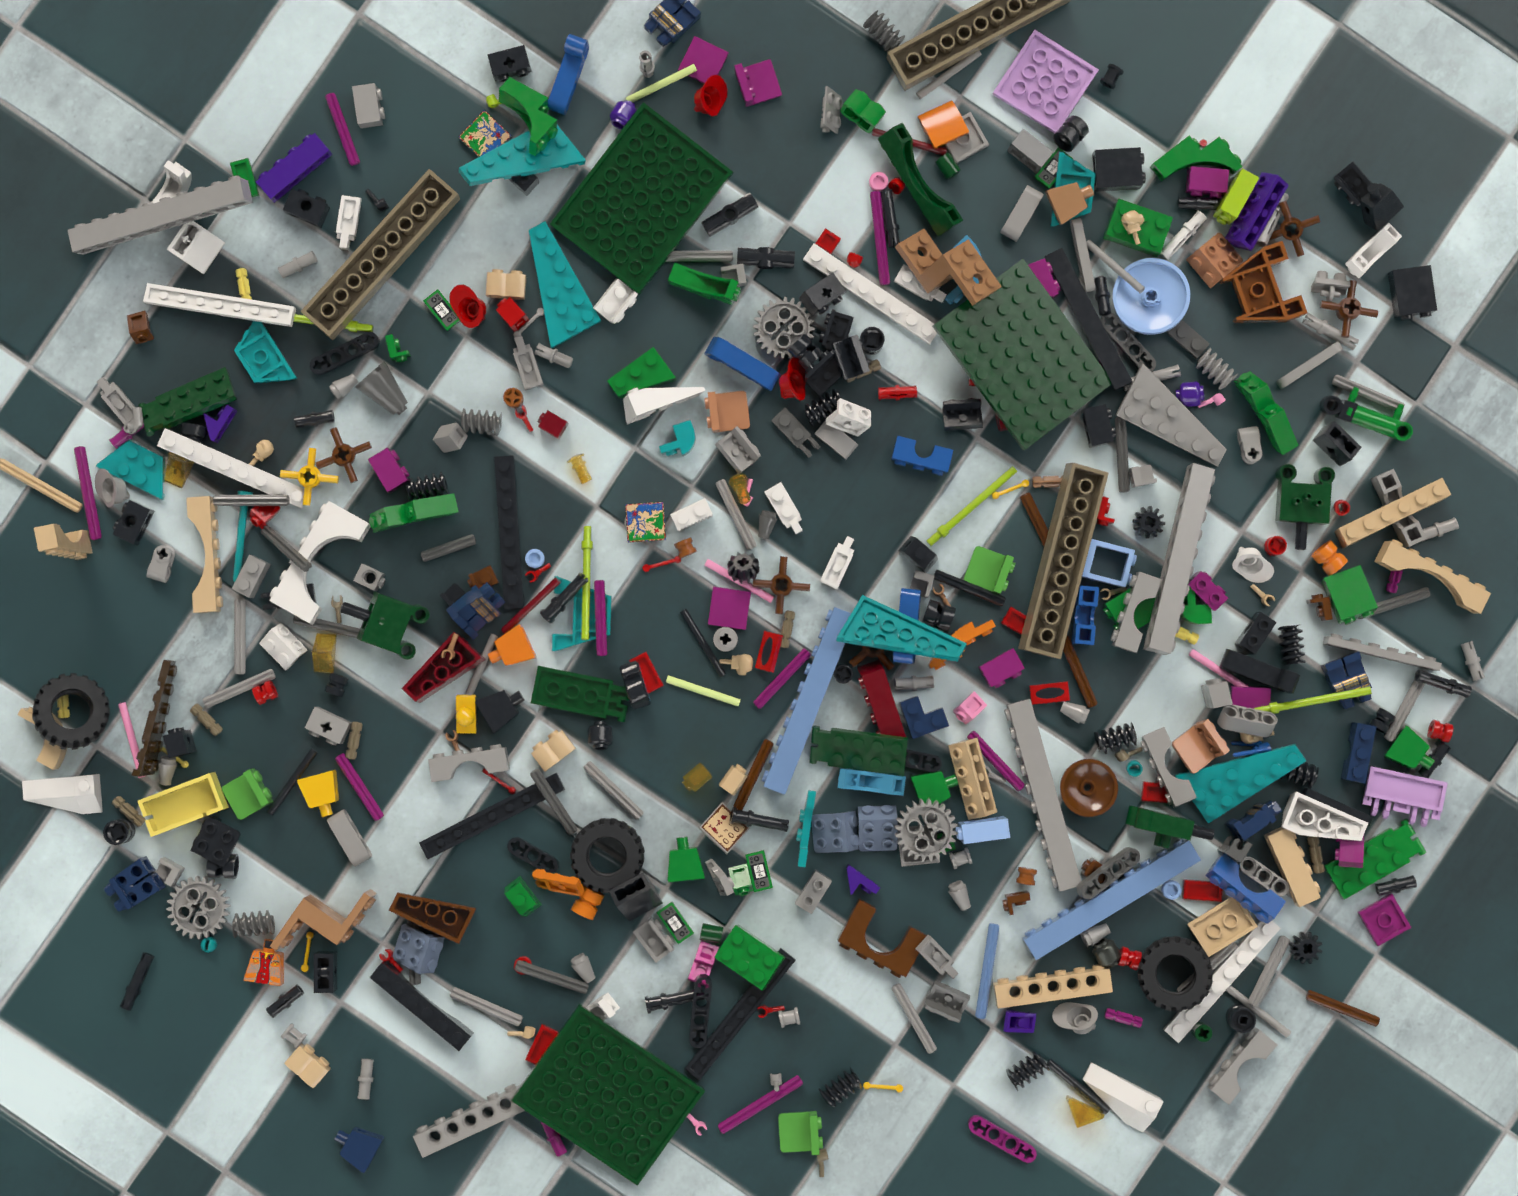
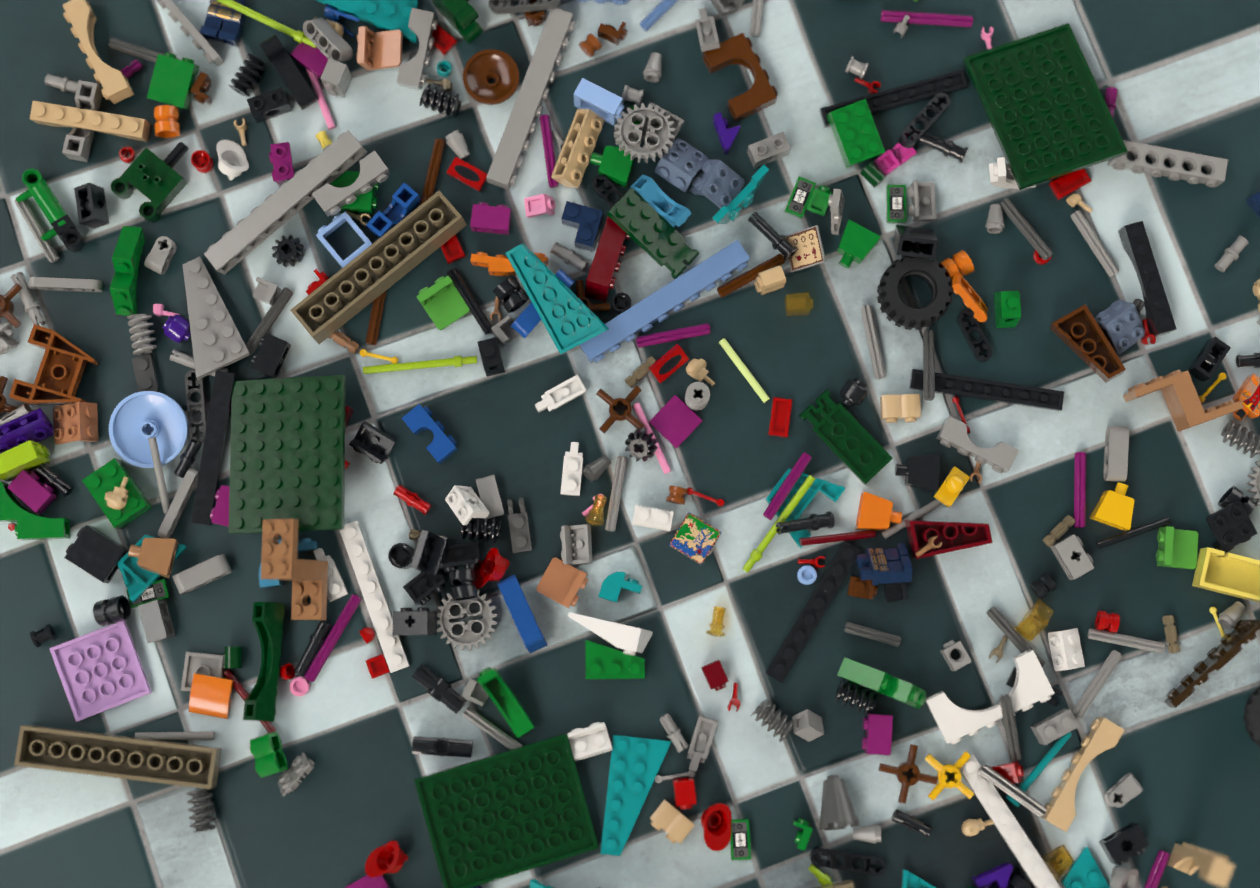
camera: 145 degrees left, 5 degrees down
bright pink bar [118,702,145,778] -> none
black brick [163,727,197,758] -> none
dark green piece [340,591,430,660] -> none
dark orange wheel [503,388,524,408] -> none
black animal [620,661,651,710] -> none
black bar [680,609,726,677] -> none
magenta bracket [734,59,782,107] -> none
white pin [1160,211,1207,261] -> none
green brick [1180,587,1212,624] -> none

